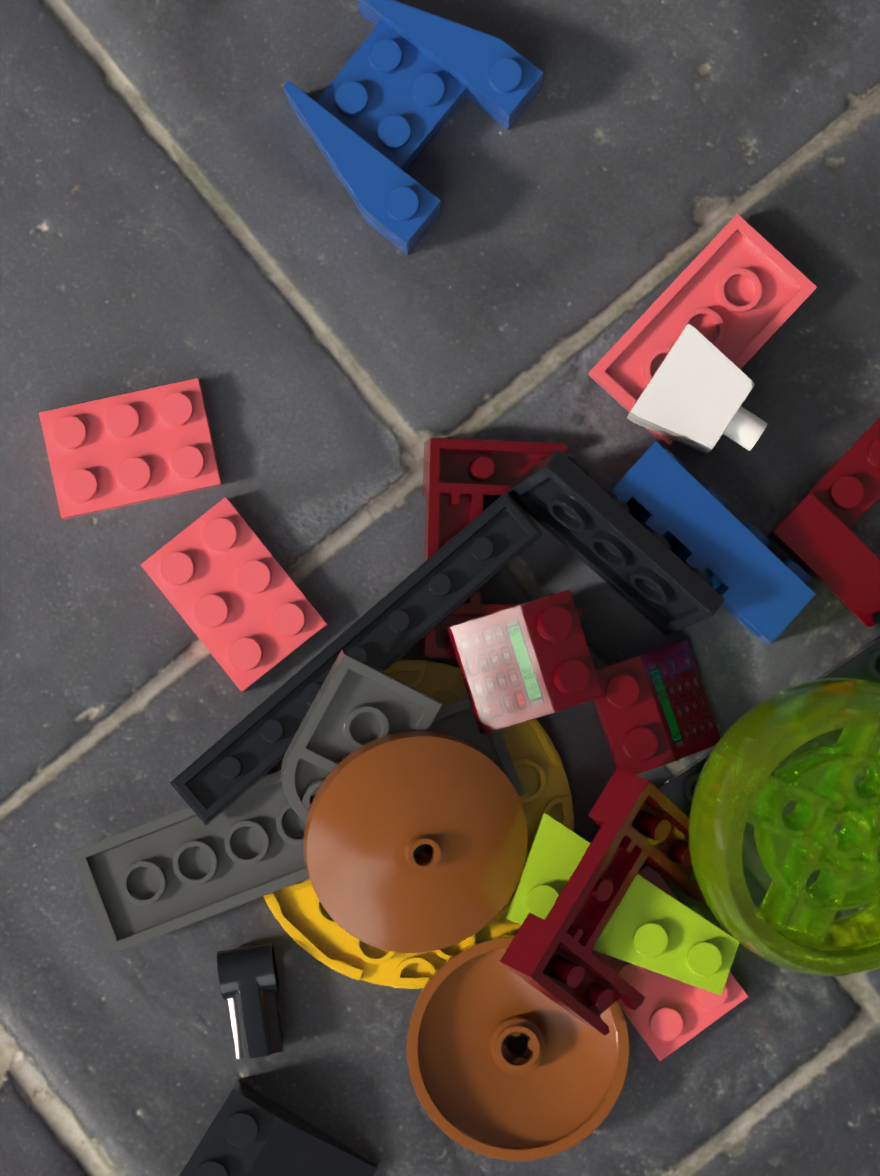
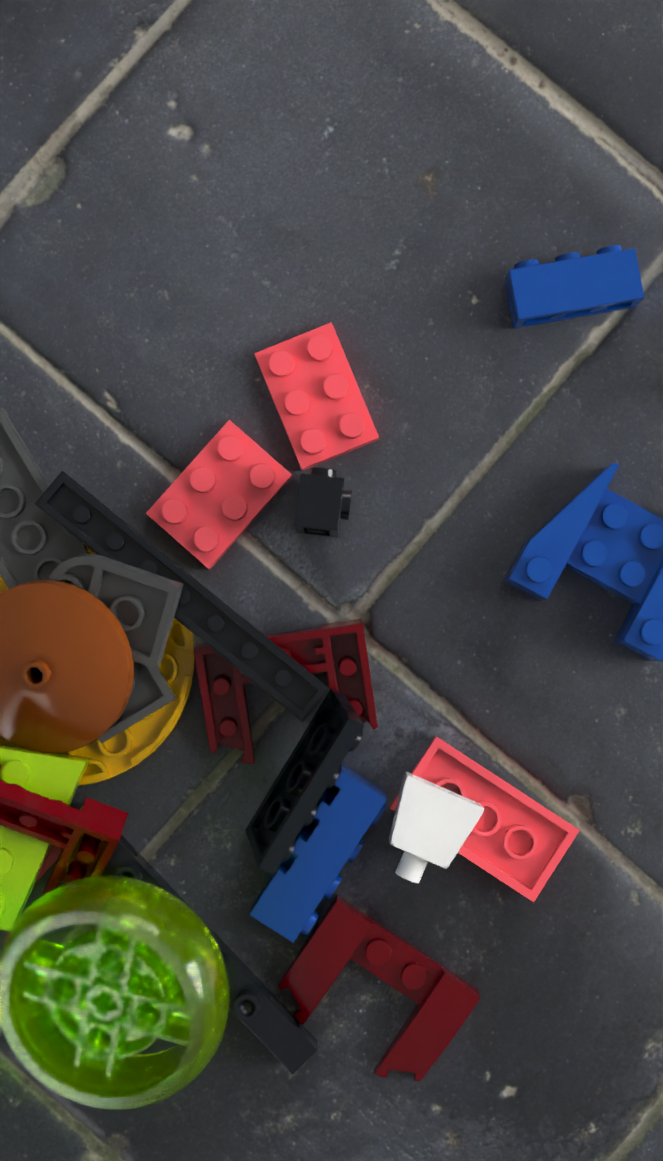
camera: 75 degrees right, 0 degrees up
dark red slope [447,589,603,734] -> none
dark red slope [592,639,722,775] -> none
none -> black brick [294,468,352,538]
none -> blue brick [505,245,644,329]

